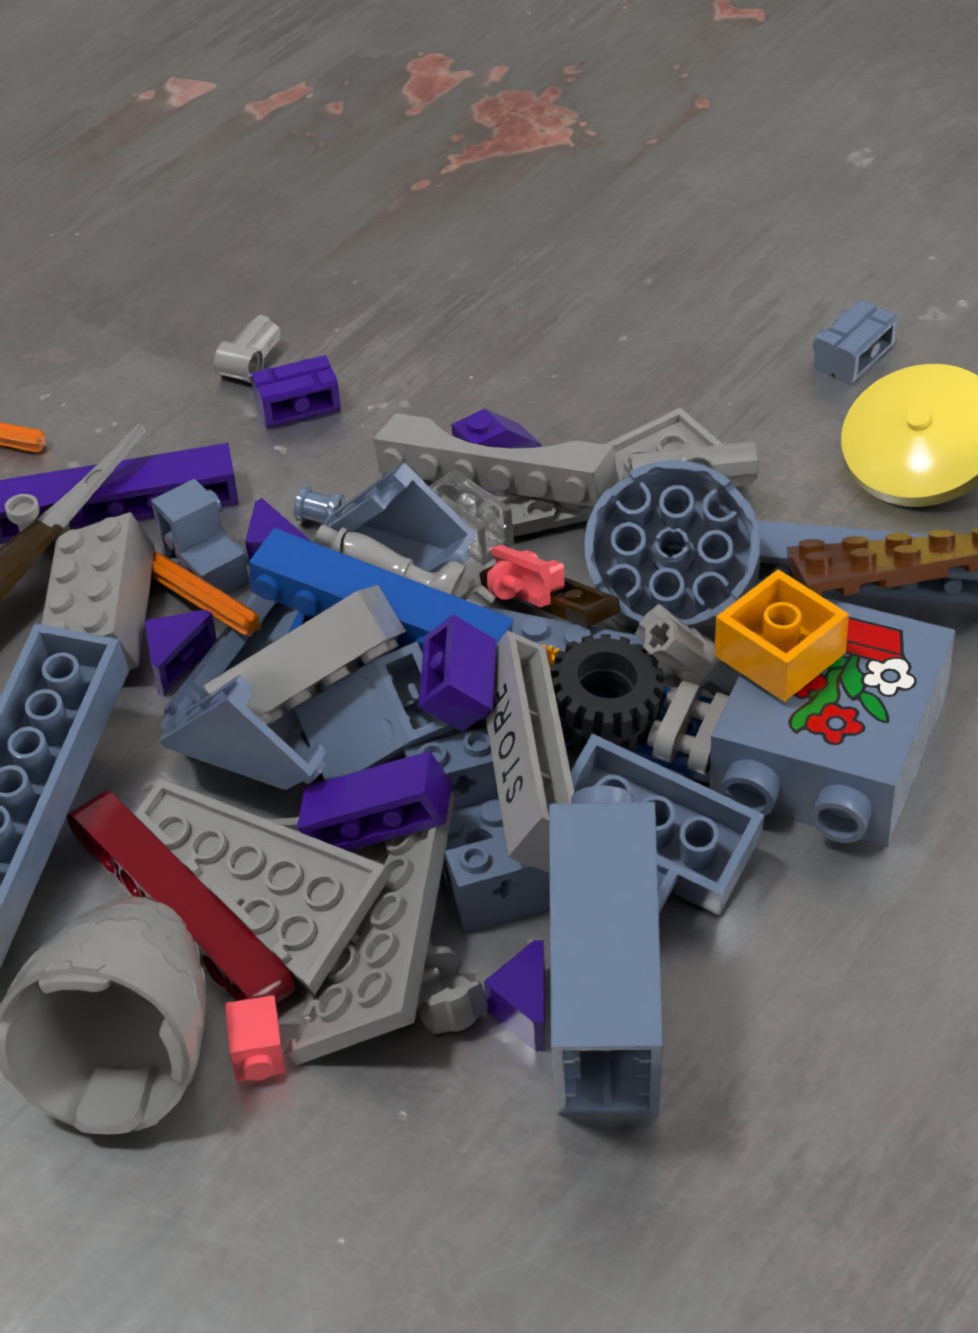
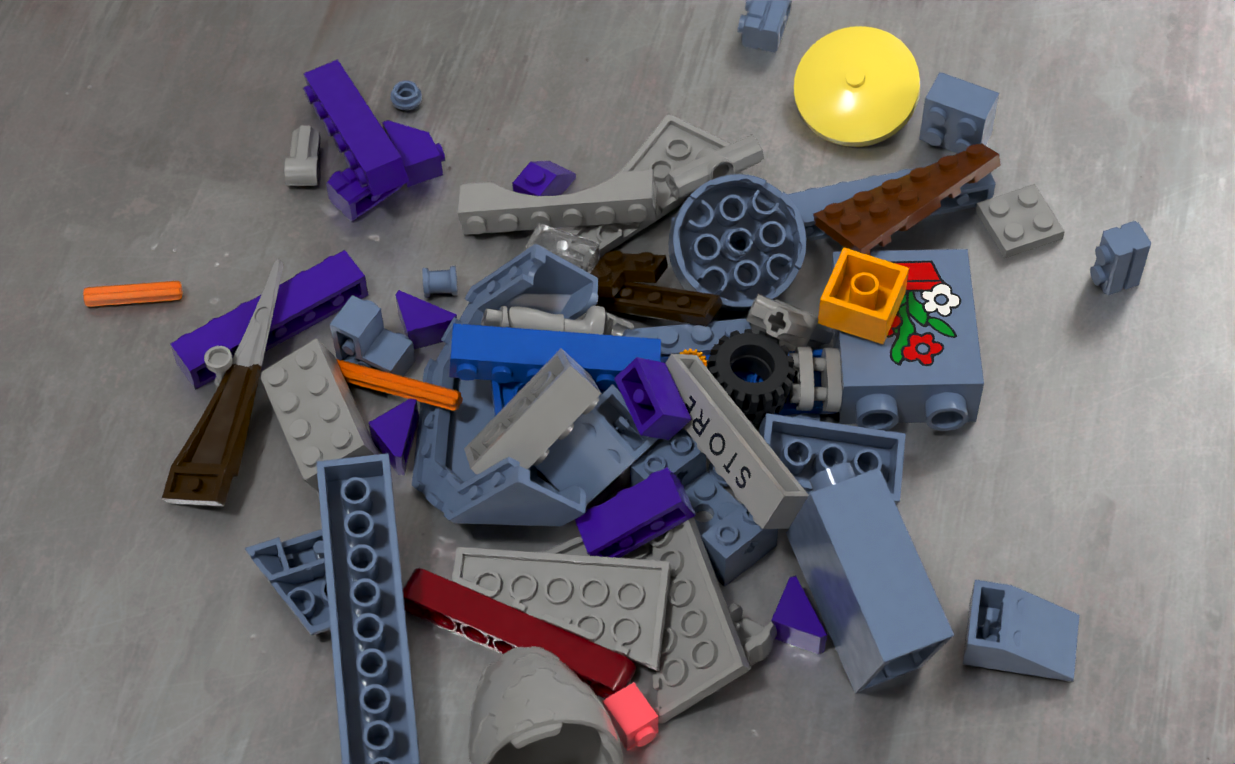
camera: 25 degrees left, 10 degrees up
coral hips [487,545,564,607] -> none
none -> dark purple brick [303,59,409,197]
none -> dark purple slope [382,120,445,187]
none -> sand blue plate [390,81,422,110]
none -> dark brown plate [590,251,668,298]
none -> sand blue slope [963,579,1079,682]

